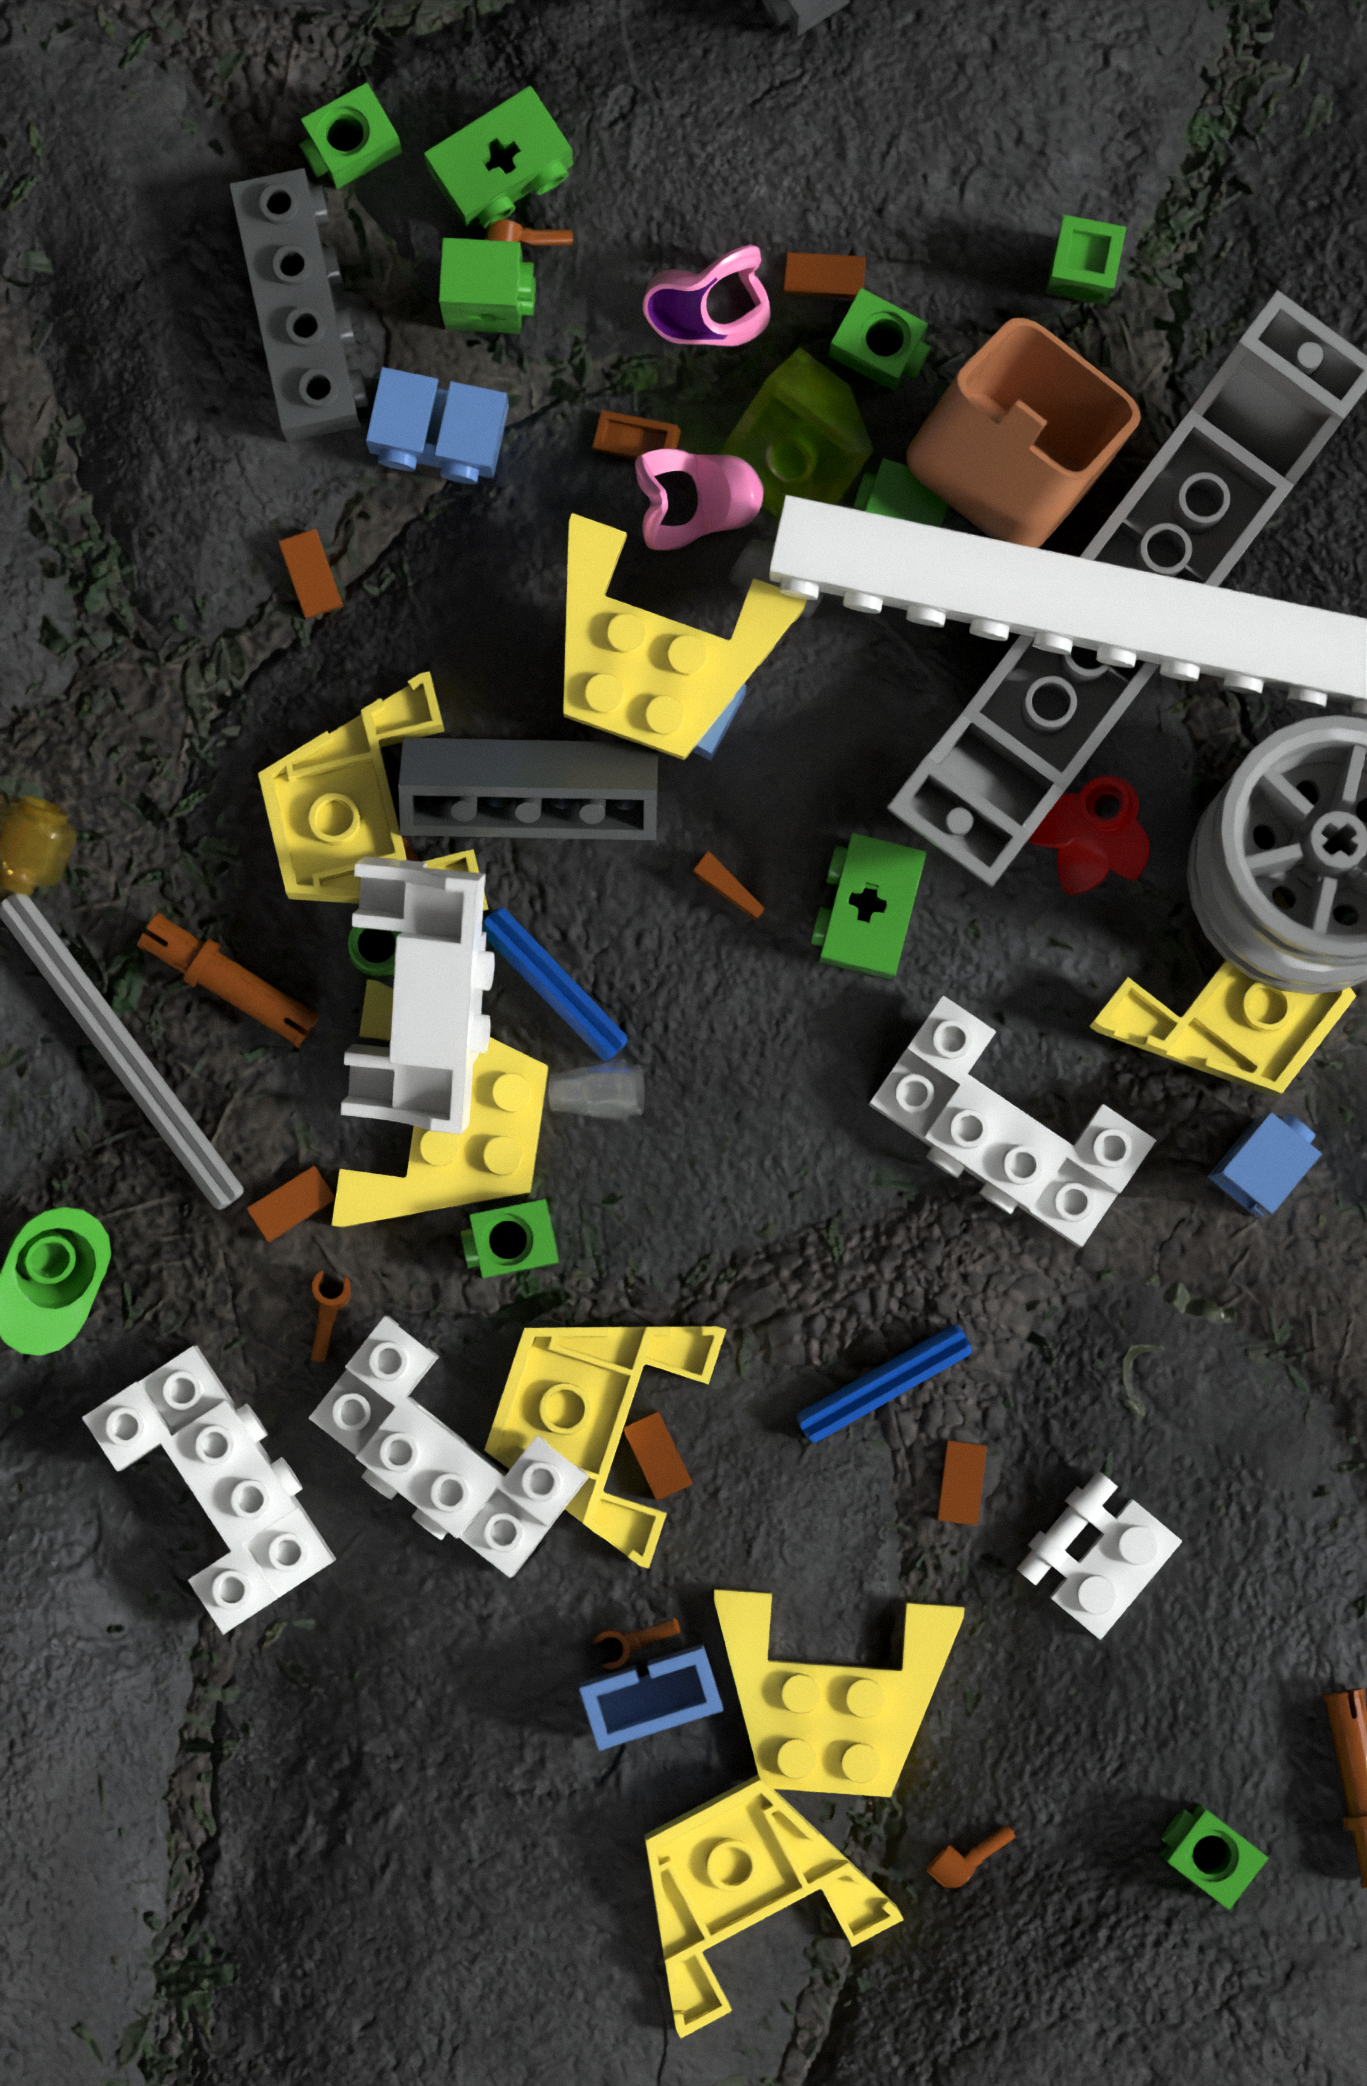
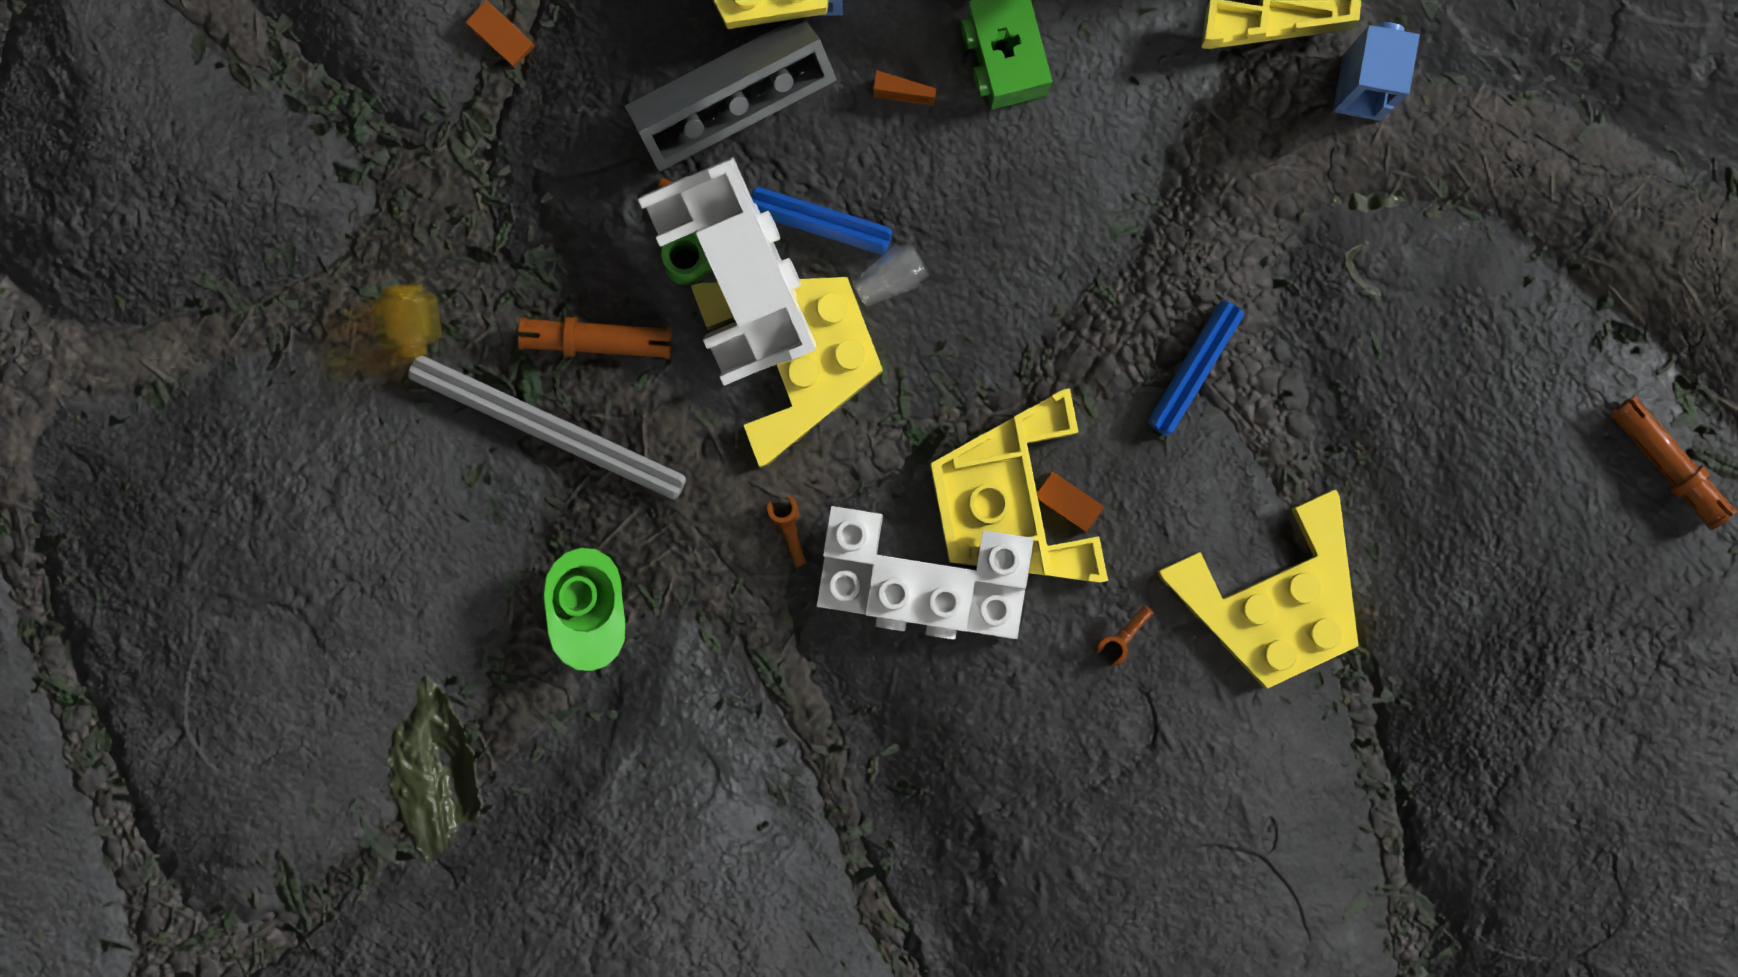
camera: 30 degrees left, 0 degrees up
white bracket [82,1346,336,1634] -> none
dark orange piece [246,1165,336,1242] -> none
light yellow wing [258,671,489,911] -> none
bright green brick [461,1199,560,1279] -> none
medium blue piece [579,1643,723,1751] -> none
light yellow wing [644,1774,903,2038] -> none
white bracket [868,995,1156,1248] -> none
dark orange hand [926,1824,1016,1888] -> none
dark orange piece [937,1440,987,1526] -> none
white plate [1016,1471,1182,1640] -> none
bright green brick [1160,1803,1268,1910] -> none

